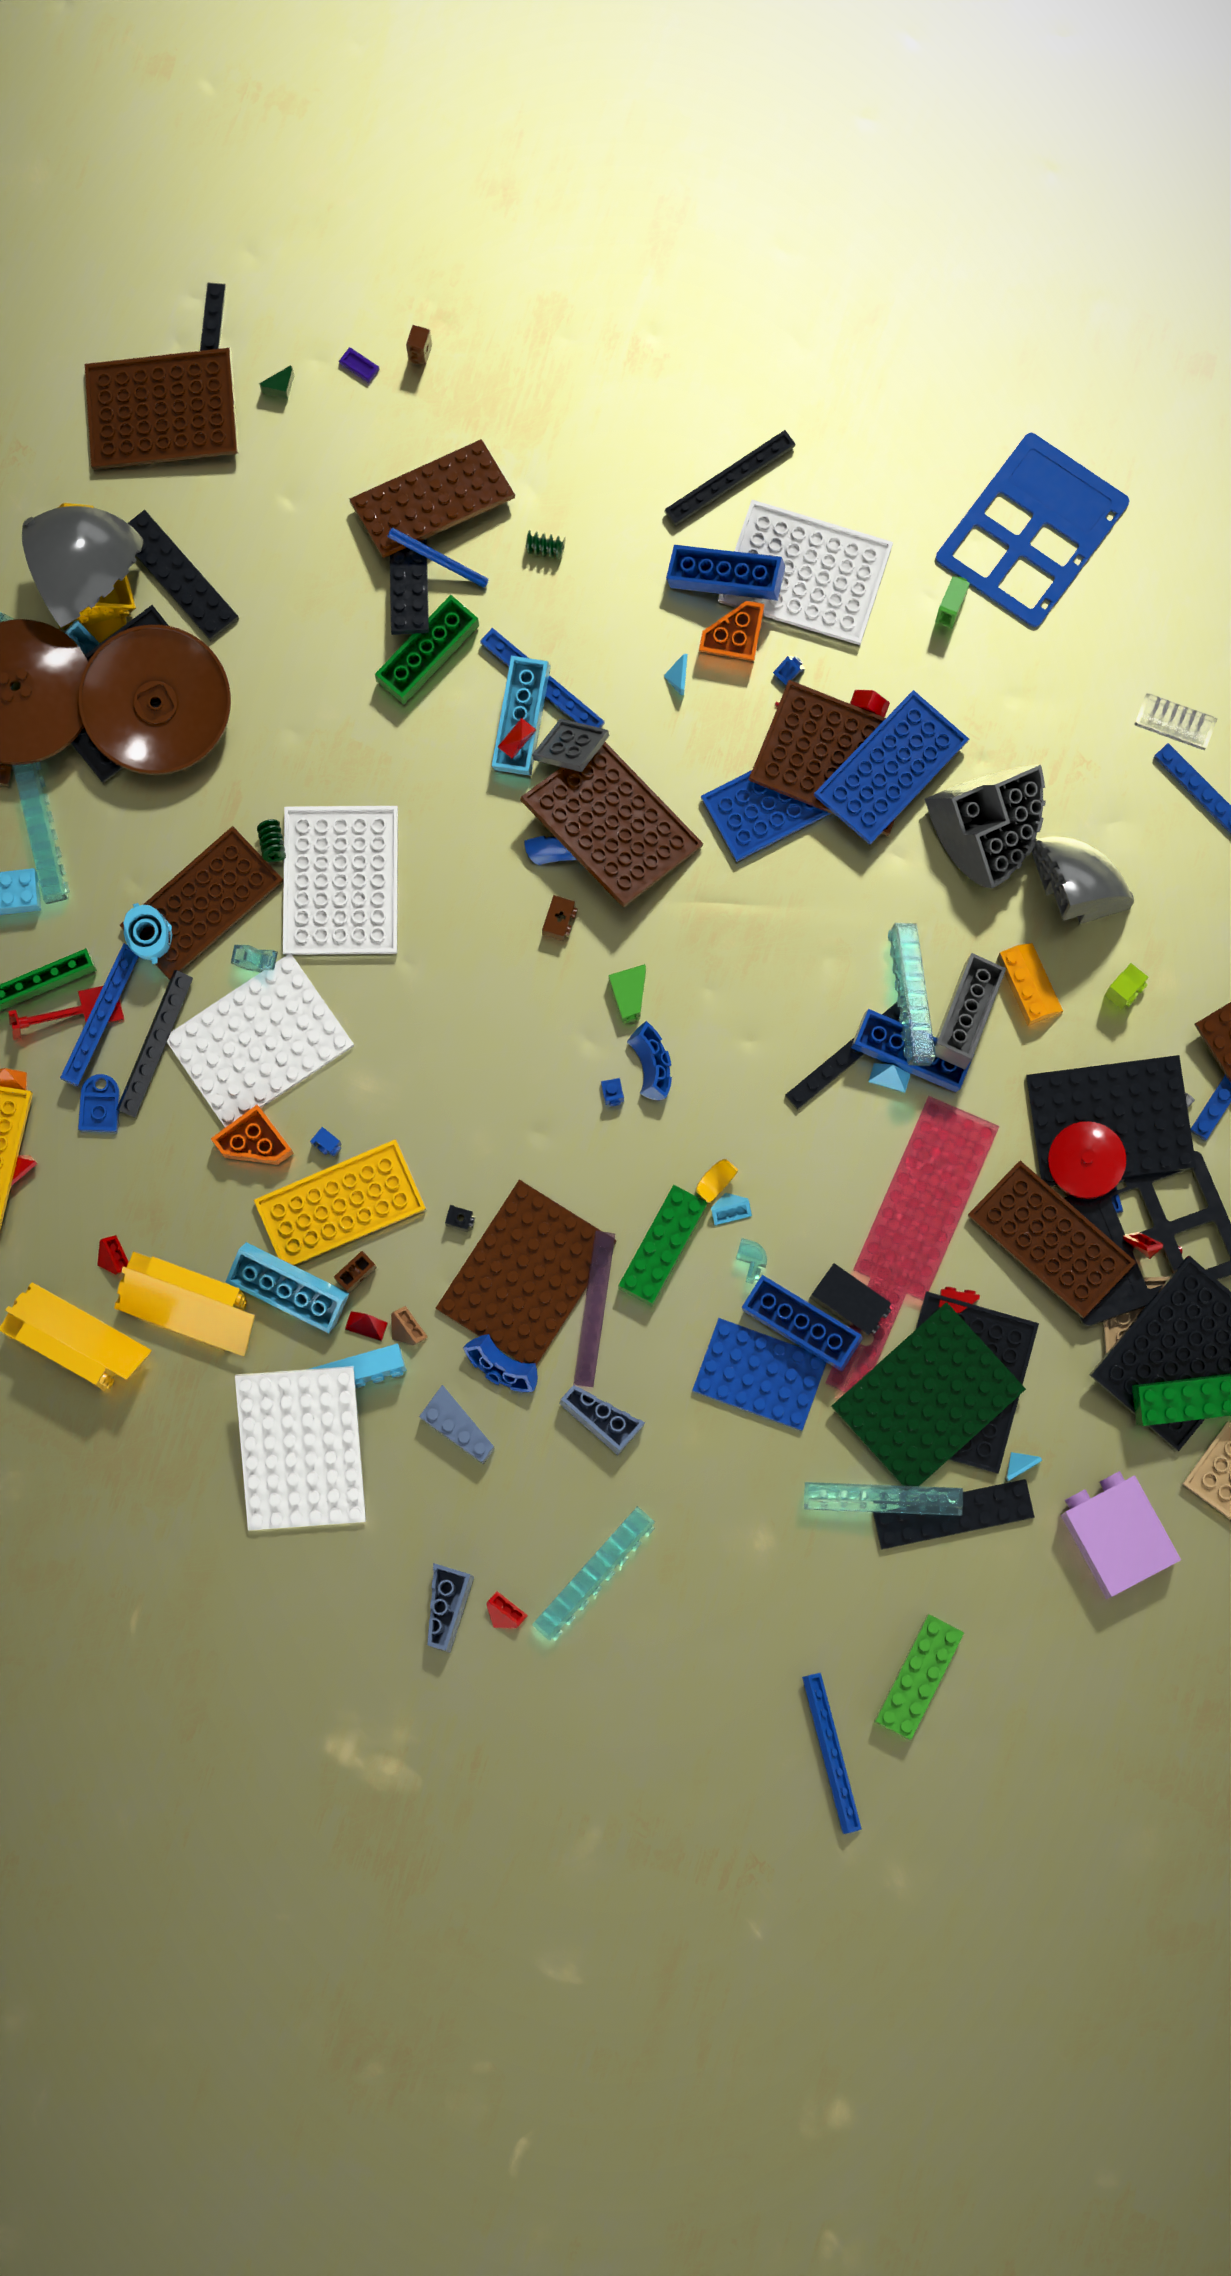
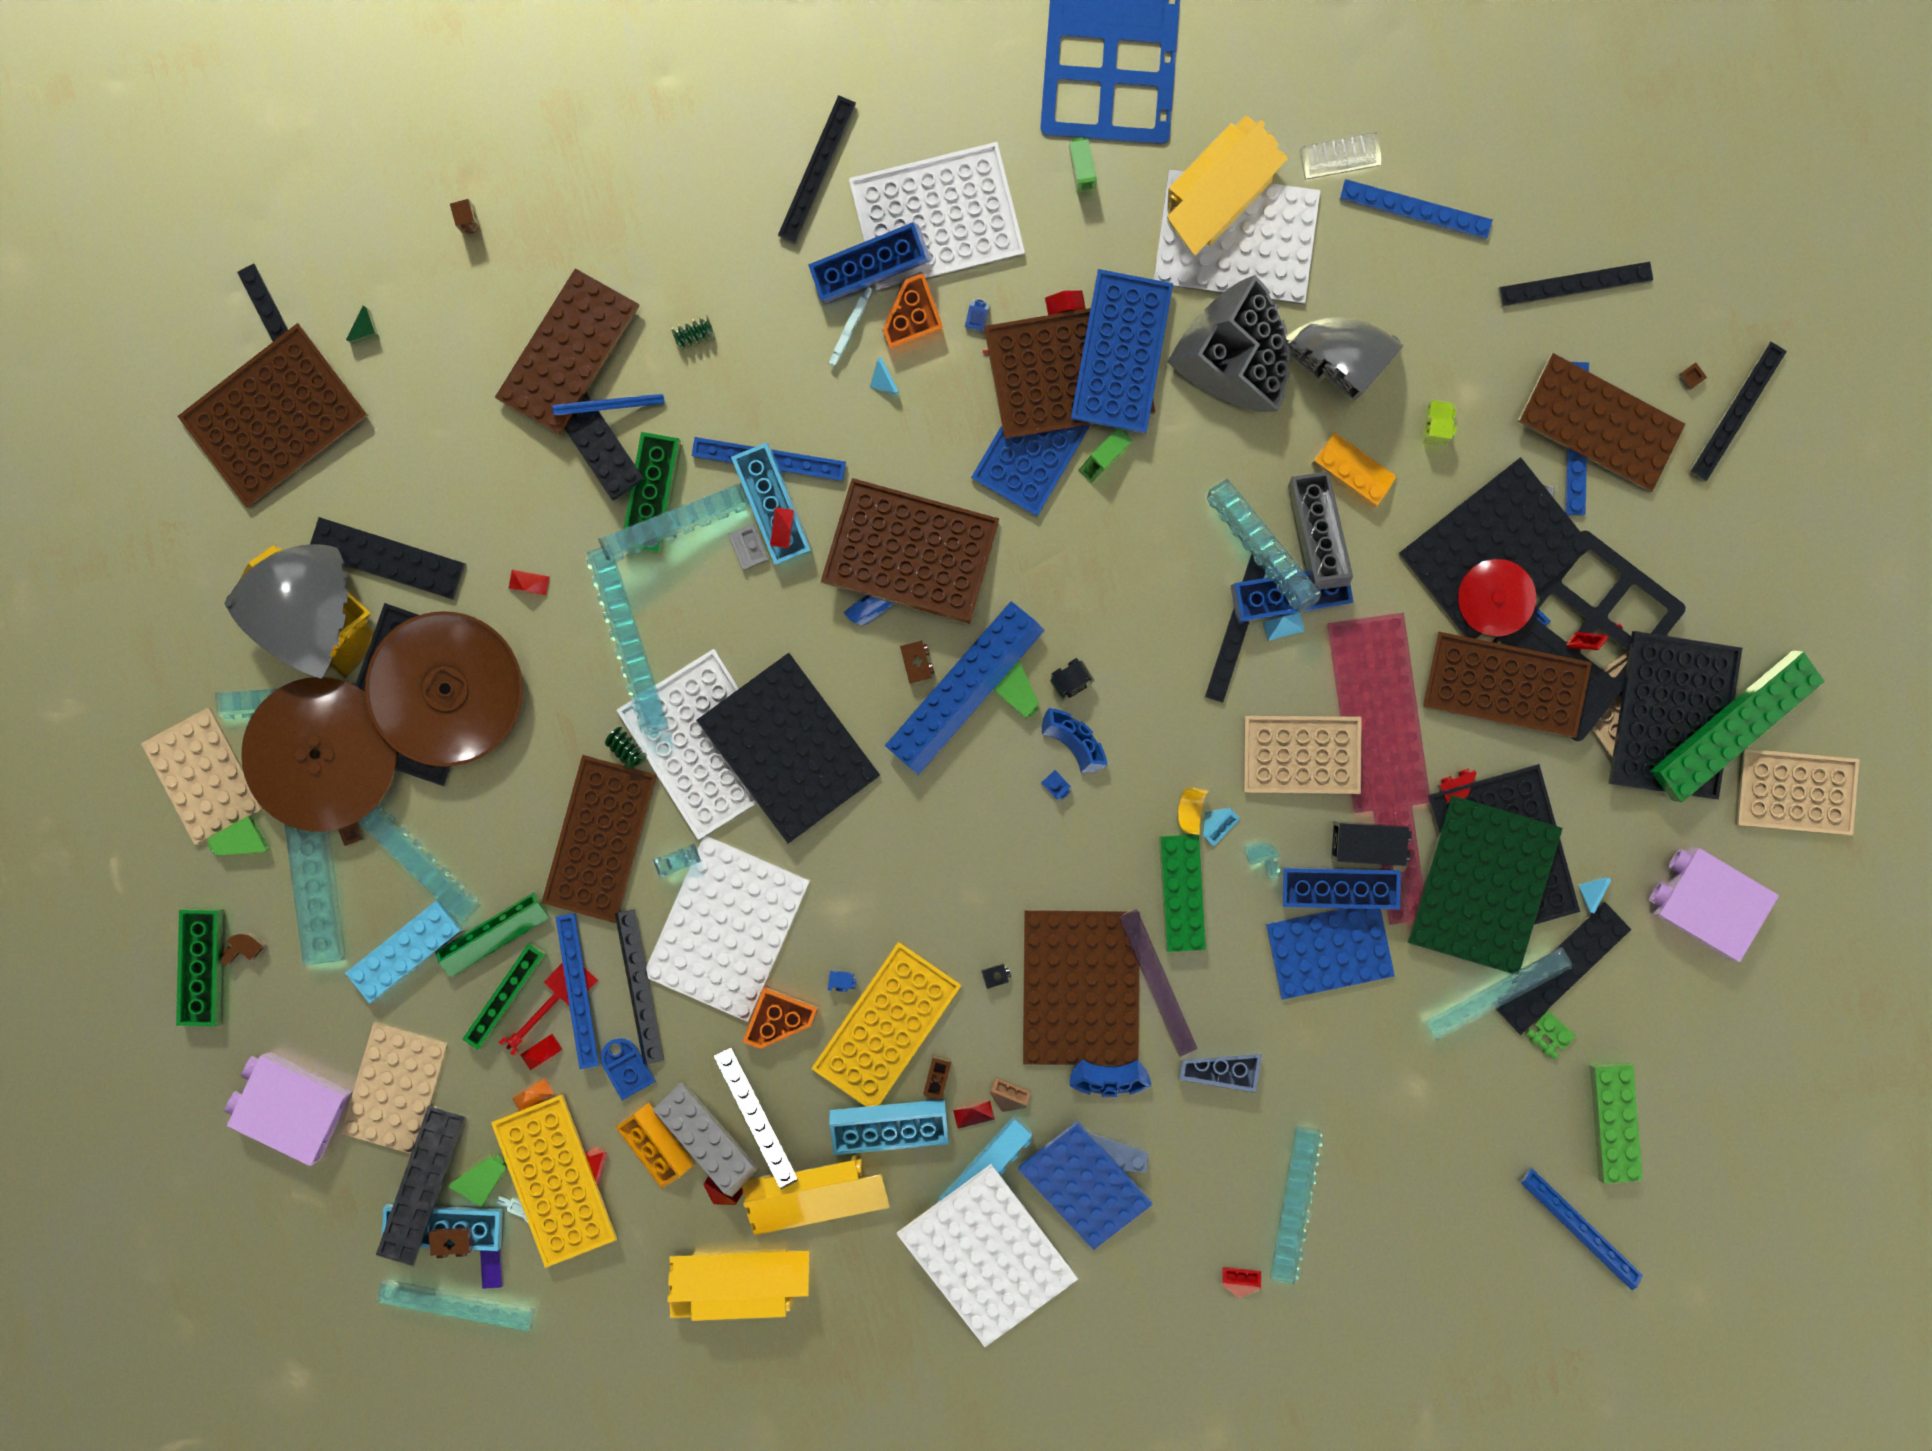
camera: 35 degrees left, 10 degrees up
medium azure slope [64,620,100,654] -> none
medium azure piece [123,903,172,965] -> none
dark purple tile [339,347,379,383] -> none
sand blue wedge [427,1563,474,1653] -> none
dark grey plate [532,718,610,772] -> none
none -> green brick [435,892,549,978]
none -> red slope [508,570,550,595]
none -> red slope [520,1033,563,1071]
none -> clear light blue brick [586,545,669,735]
none -> clear light blue brick [598,483,750,562]
none -> light orange slope [615,1103,695,1189]
none -> light grey brick [653,1083,760,1196]
none -> black plate [696,653,880,844]
none -> plate [714,1048,798,1190]
none -> light grey plate [728,524,769,570]
none -> light aqua piece [828,287,873,366]
none -> blue brick [885,601,1045,775]
none -> blue plate [1018,1120,1153,1250]
none -> black brick [1050,658,1095,701]
none -> bright green slope [1079,428,1133,483]
none -> white plate [1154,170,1320,305]
none -> yellow panel [1167,115,1288,255]
none -> tan plate [1244,716,1361,794]
none -> bright green plate [1526,1010,1576,1060]

